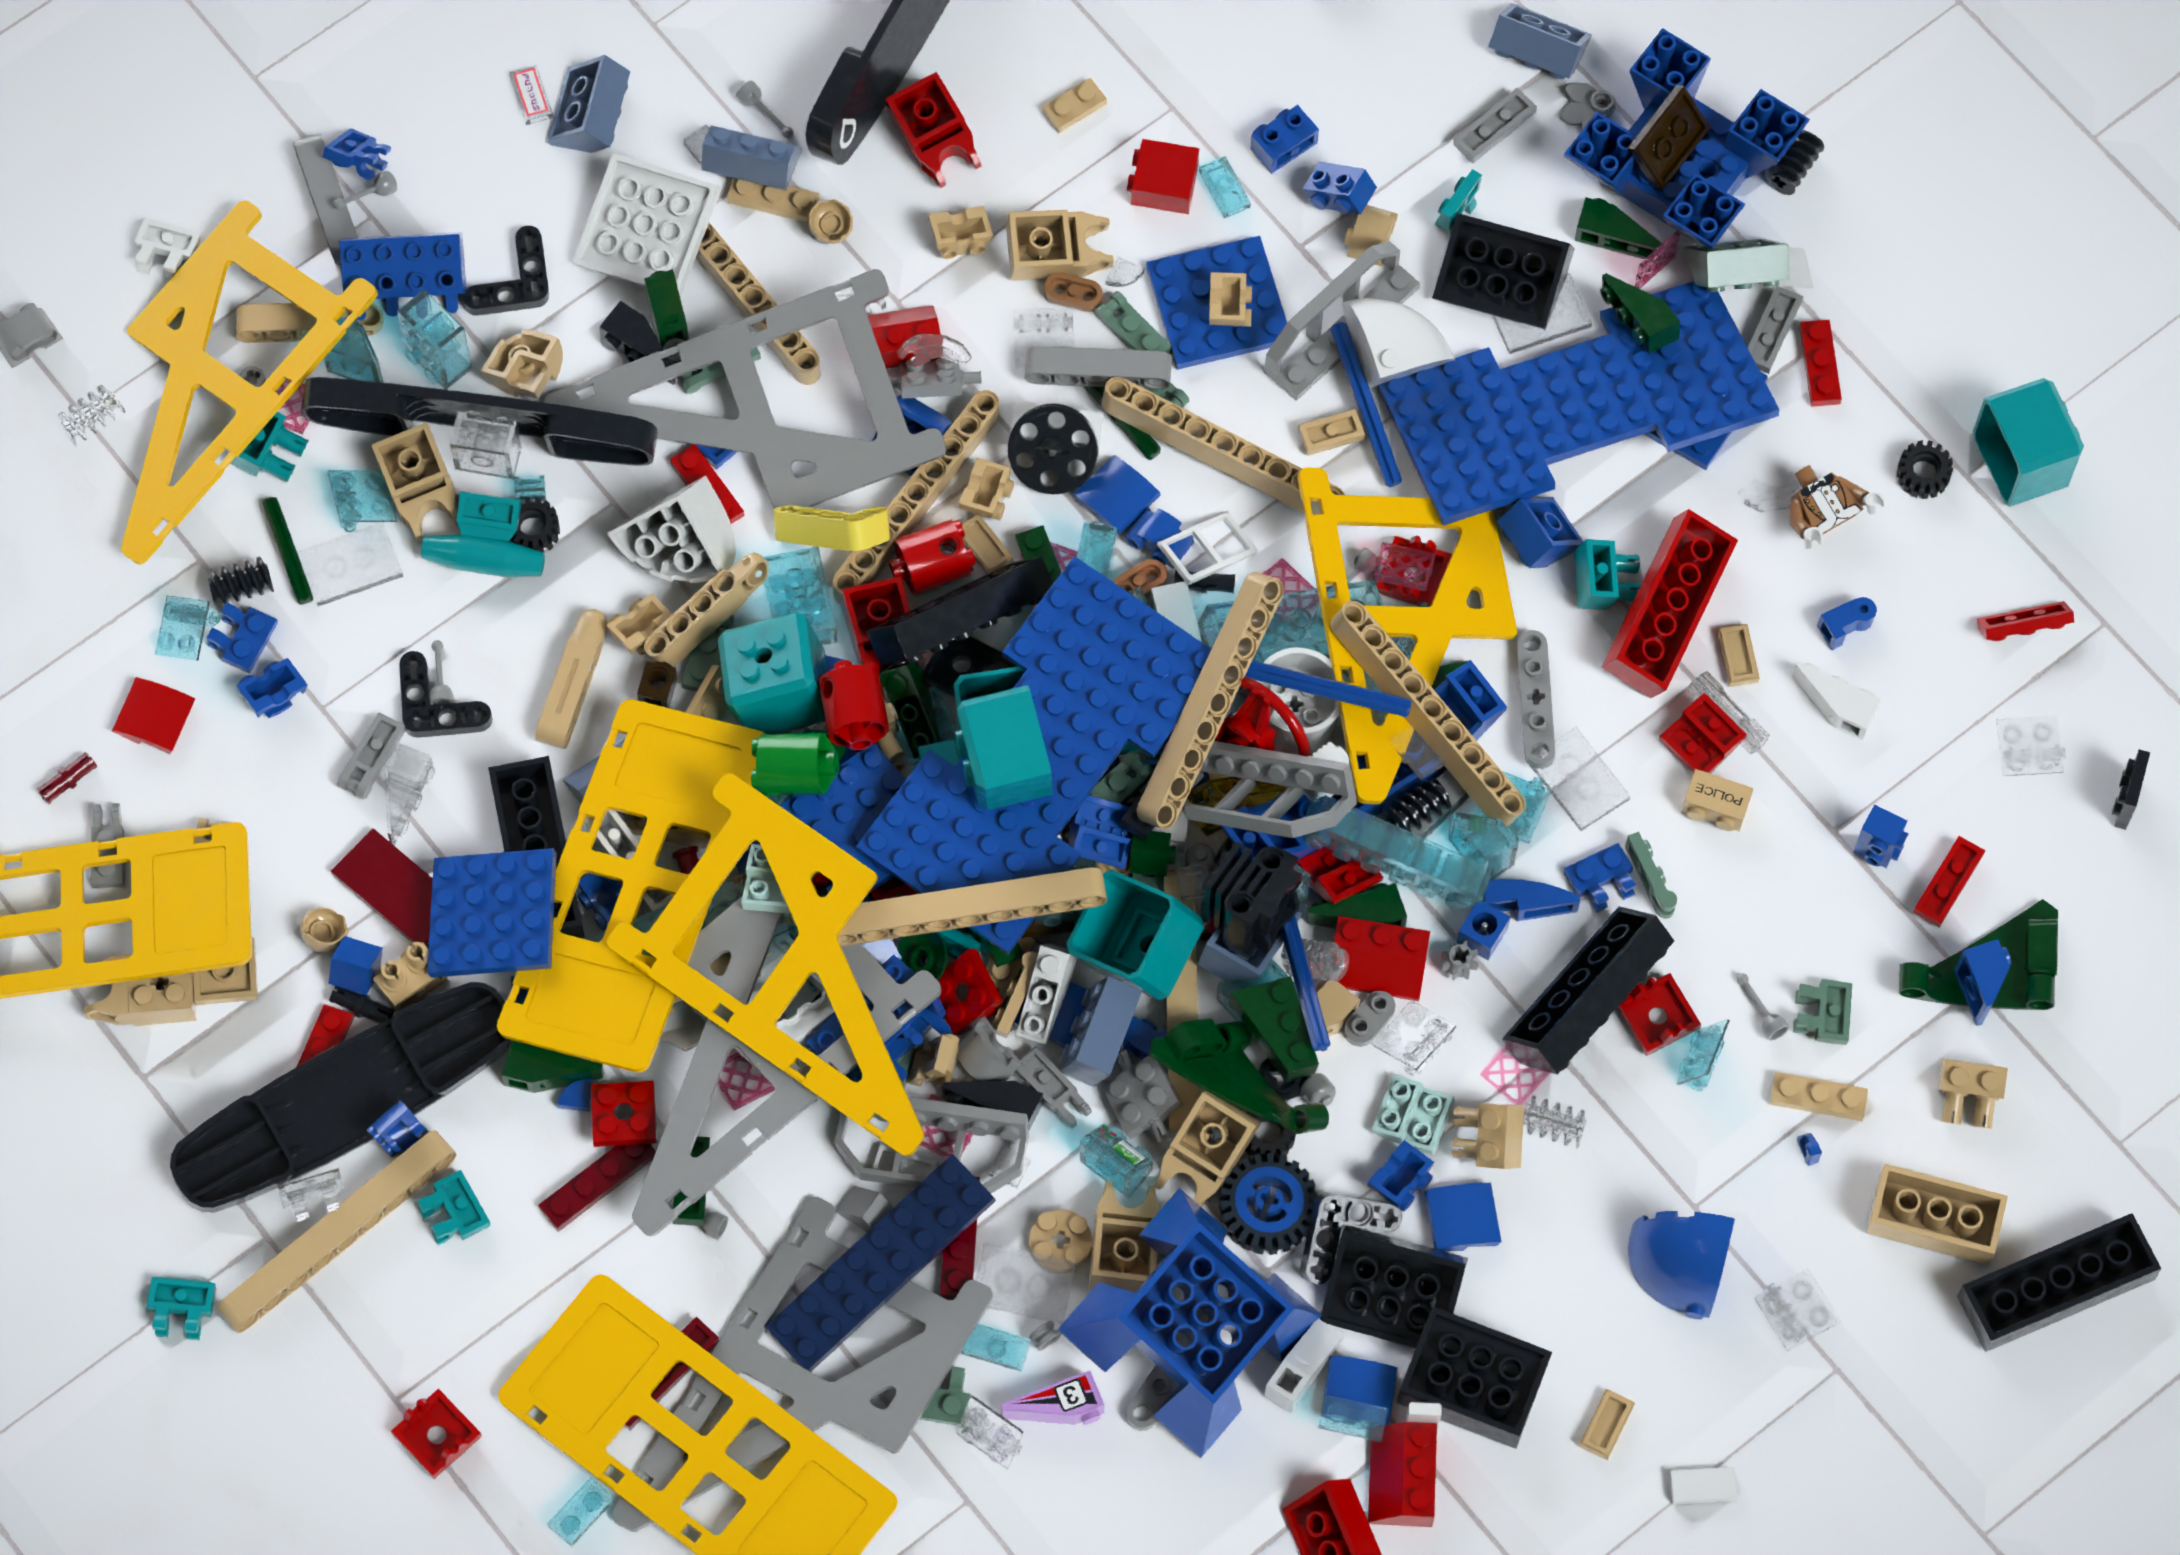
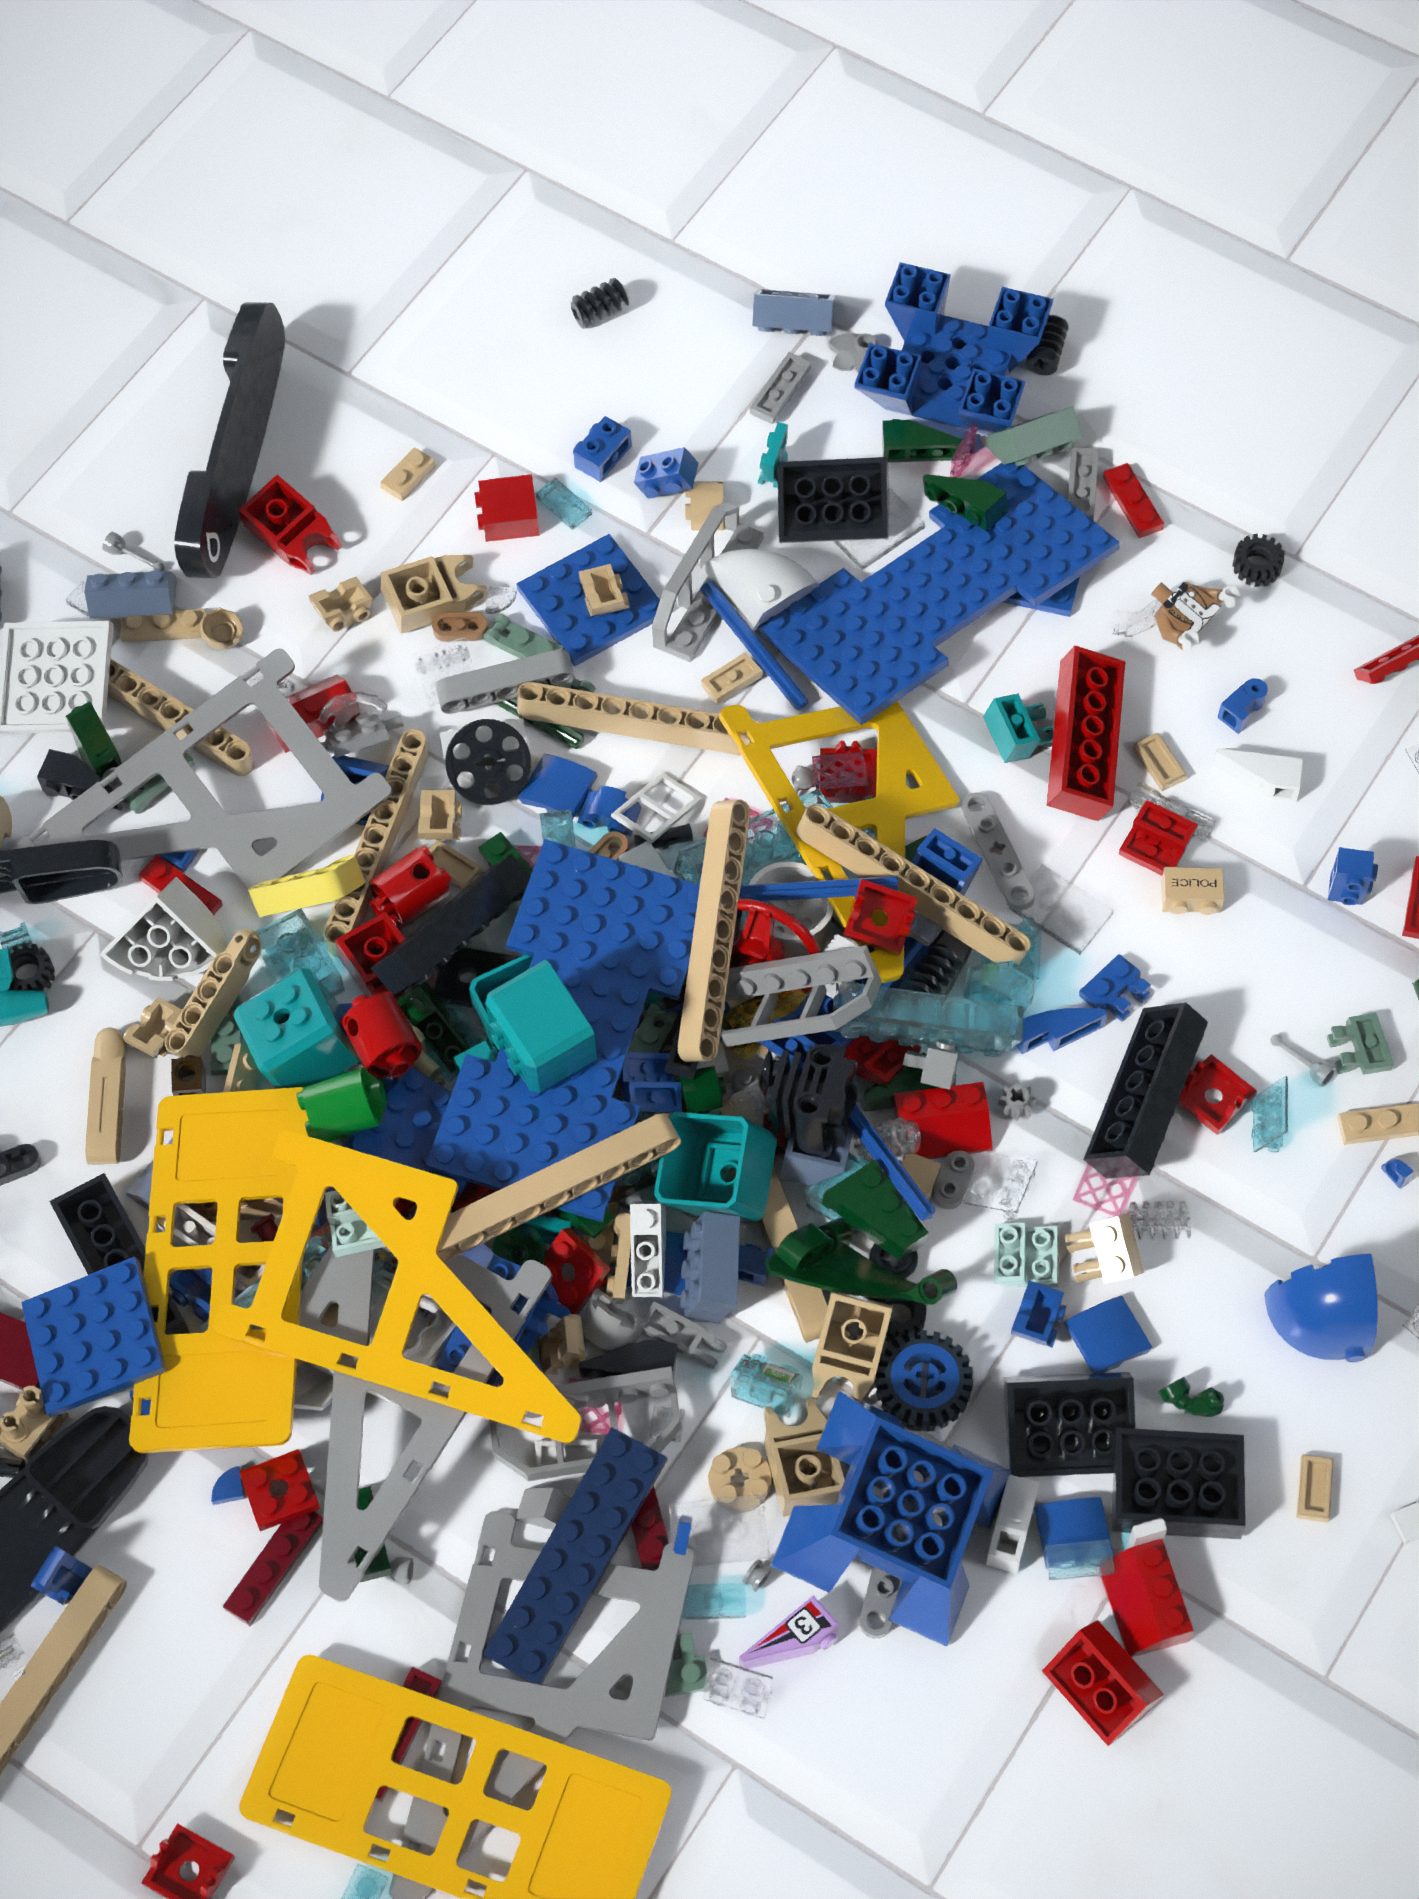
camera: 15 degrees left, 5 degrees down
teal plate [417,1170,491,1246] -> none
dark green slope [501,1041,605,1093] -> none
clear pink window [718,1052,775,1111] -> none
light grey plate [1102,1051,1183,1142] -> none
beam [1300,1192,1403,1285] -> none
light grey piece [1301,1073,1336,1107] -> none
blue piece [1456,899,1511,961] -> none
blue slope [1497,497,1584,569] -> none
sand green plate [1625,831,1678,919] -> none
dark brown tile [1628,85,1711,190] -> none
teal plate [1973,378,2084,507] -> none
none -> blue tile [673,1515,693,1555]
none -> red piece [842,879,918,956]
none -> light grey brick [903,1040,961,1090]
none -> dark green arm [1158,1376,1224,1417]

